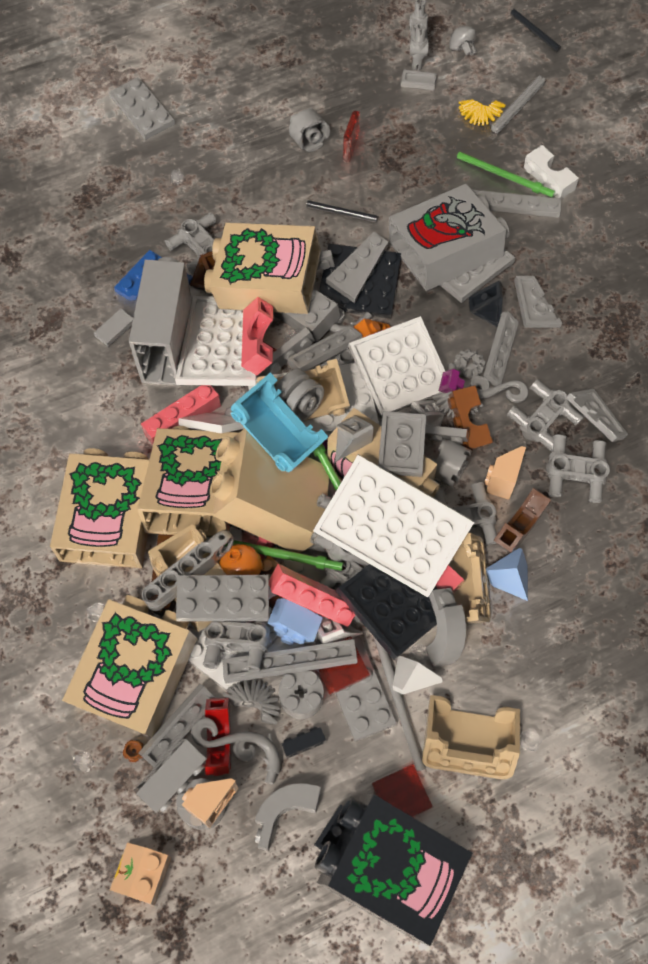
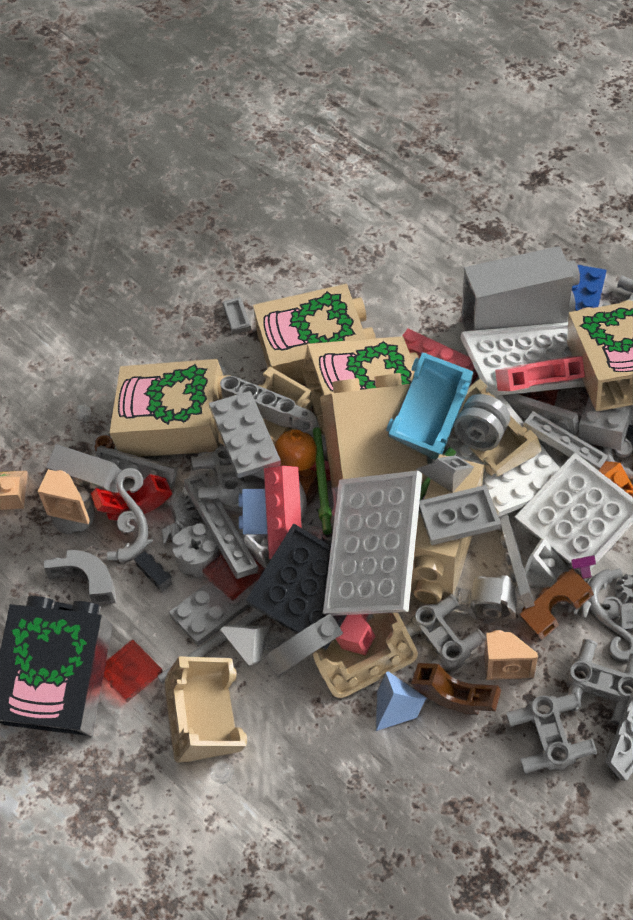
camera: 75 degrees right, 10 degrees down
none -> light grey tile [222,297,251,335]

